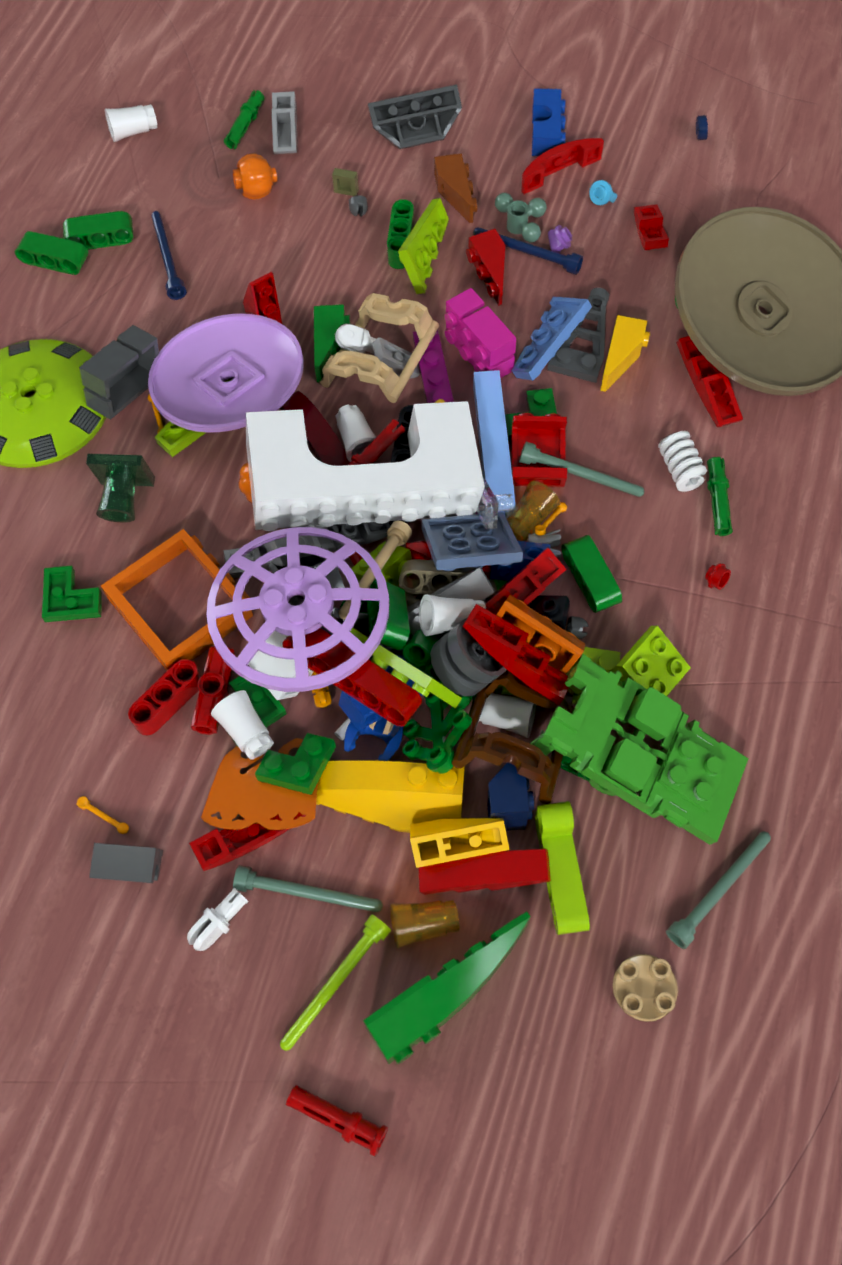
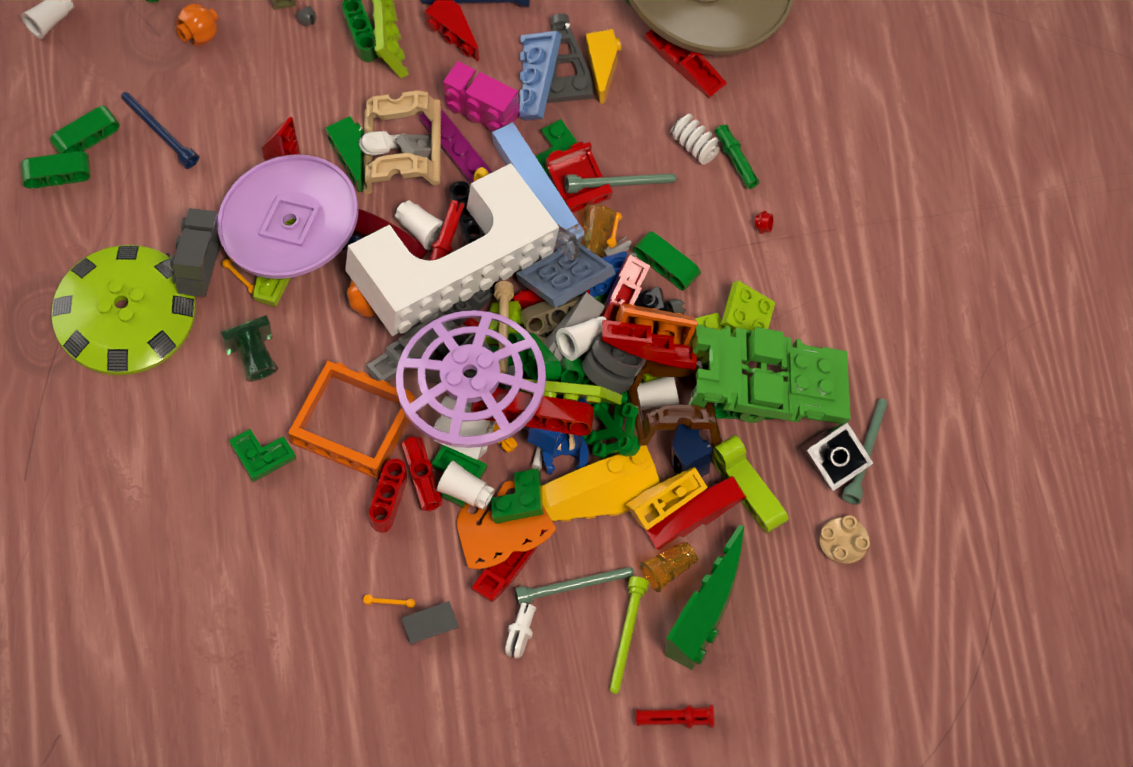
camera: 25 degrees left, 0 degrees up
none -> black slope [800,422,874,491]

